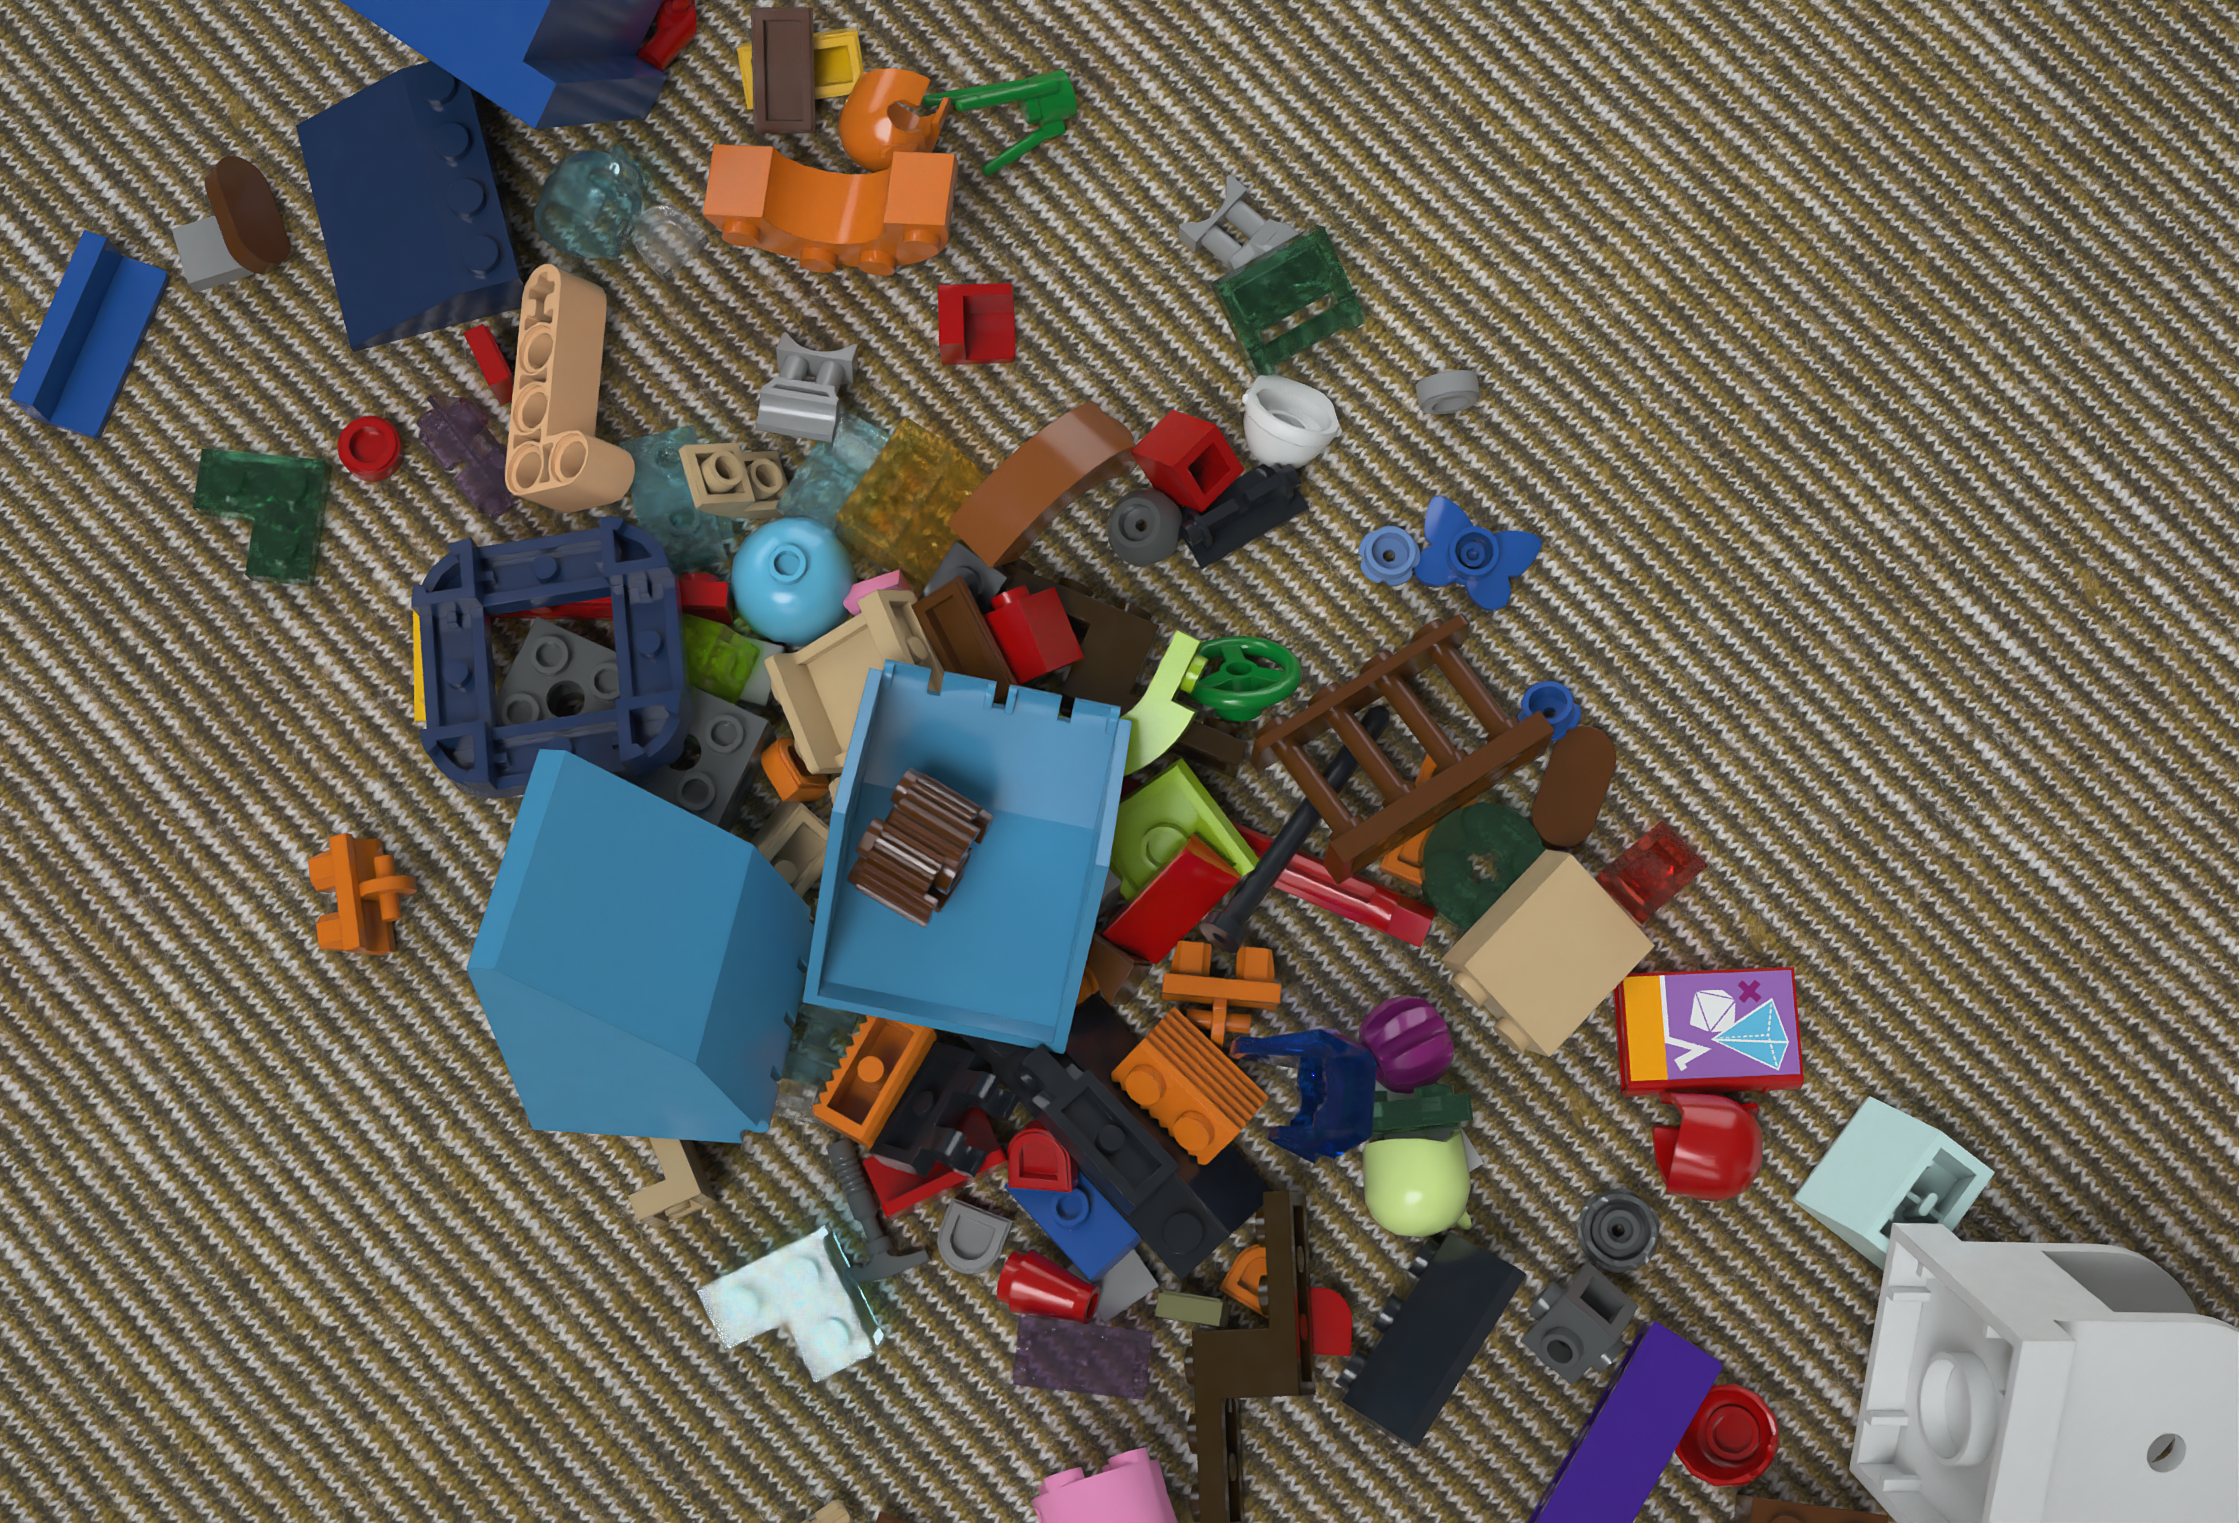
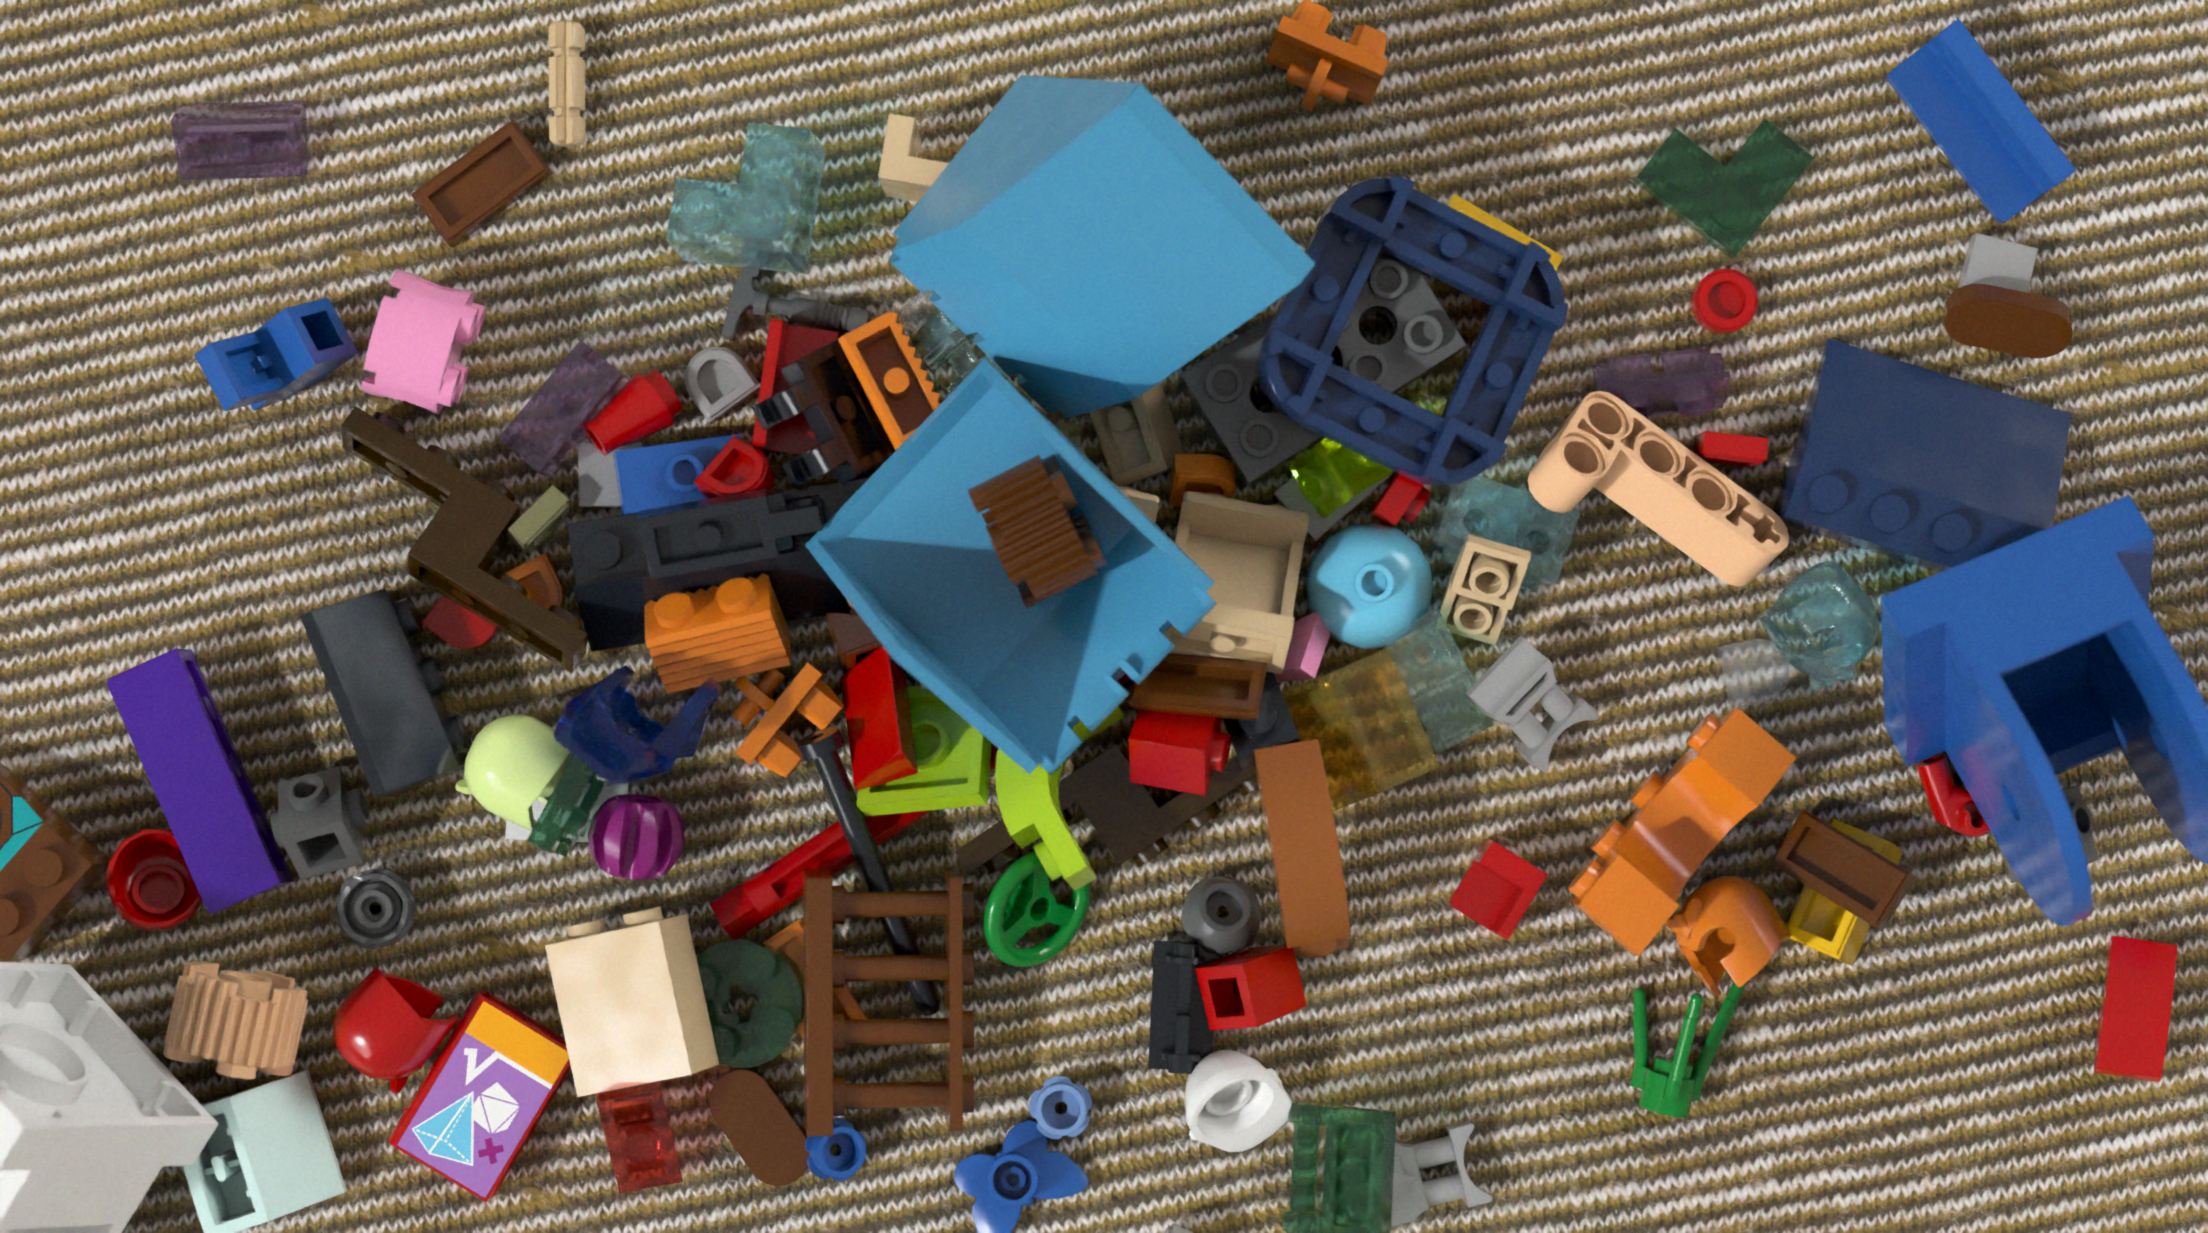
camera: 125 degrees right, 10 degrees up
none -> light nougat brick [163,961,308,1079]

